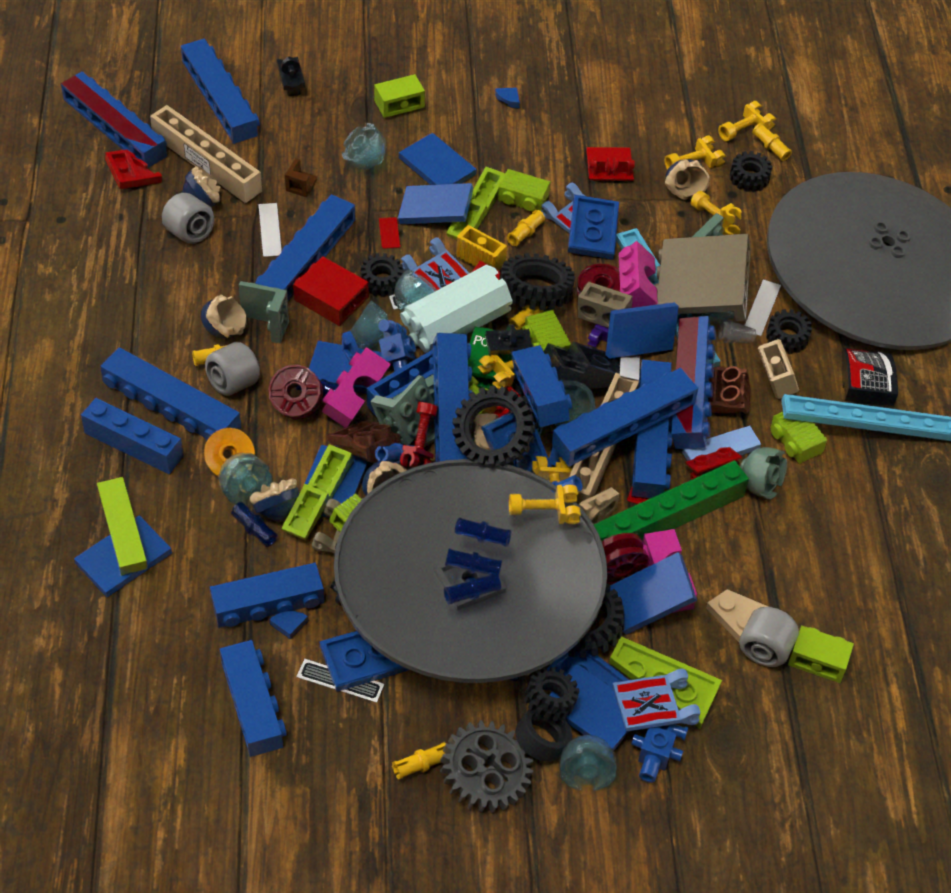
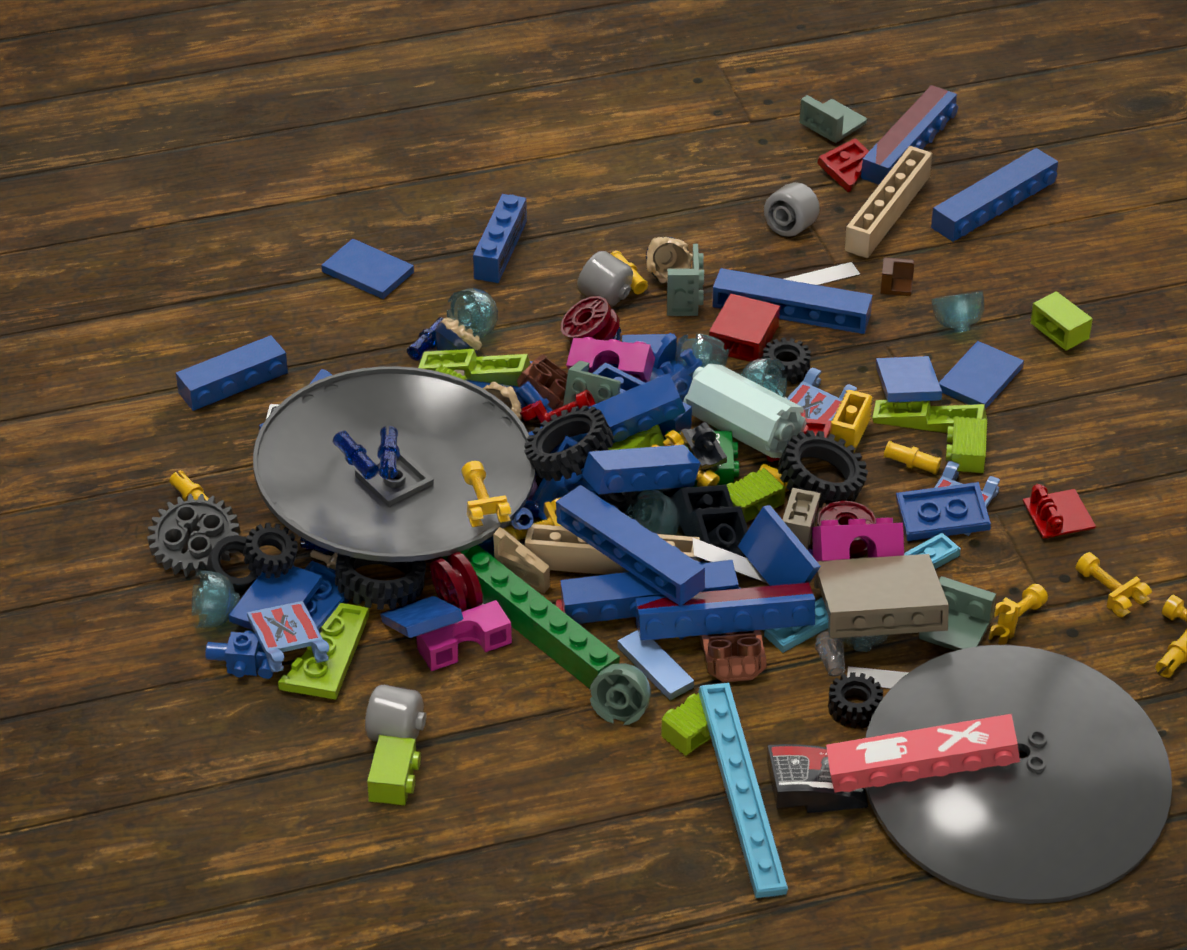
camera: 80 degrees right, 10 degrees down
lime slope [97,477,148,575] -> none
blue brick [100,347,241,440] -> none
hair [182,166,221,208] -> none
light orange dish [204,428,255,479] -> none
blue brick [210,562,324,628] -> none
black hips [277,56,305,96] -> none
red sticker [379,217,400,248] -> none
clear blue pin [455,517,512,547] -> none
blue tile [495,87,520,108] -> none
tan hair [665,159,710,200] -> none
red hinge [685,447,742,480] -> none
tan wing [706,589,768,642] -> none
black tyre [730,151,772,192] -> none
tan brick [758,339,799,399] -> none
none -> sand green bracket [799,95,867,143]
none -> coral brick [826,714,1020,793]

